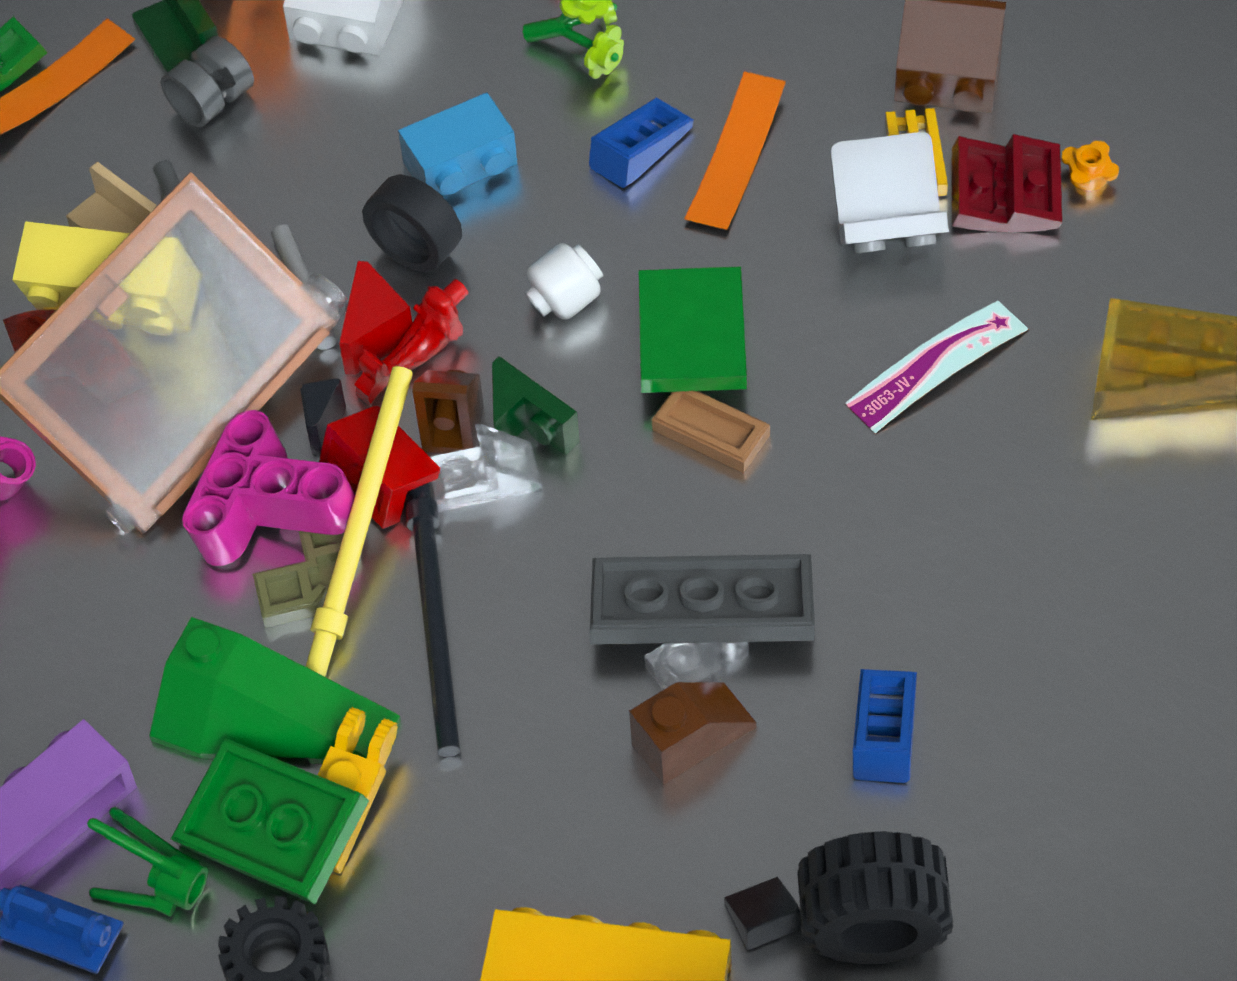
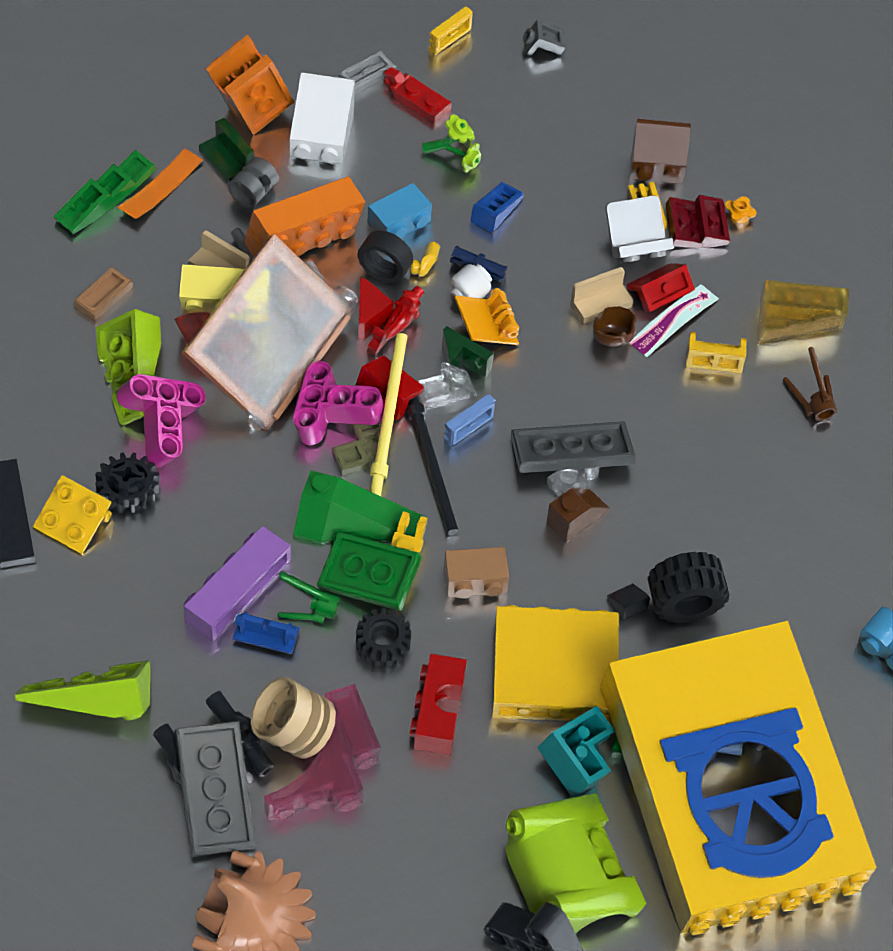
camera: 15 degrees left, 0 degrees up
black slope [300,378,346,457] -> none
reddish brown slope [412,370,484,456] -> none
green tile [639,266,747,393] -> none
medium nougat tile [652,391,770,473] -> none
orange sticker [684,71,786,230] -> none
blue slope [853,669,917,783] -> none
none -> orange piece [244,176,366,266]
none -> yellow arm [410,242,440,277]
none -> medium blue tile [444,394,495,447]
none -> medium nougat brick [444,547,509,598]
none -> dark blue pin [450,246,508,283]
none -> light orange hinge [454,288,520,345]
none -> tan panel [570,267,633,325]
none -> reddish brown hair [593,306,636,348]
none -> red panel [626,263,695,312]
none -> yellow hinge [686,332,747,374]
none -> reddish brown plant [783,347,837,421]

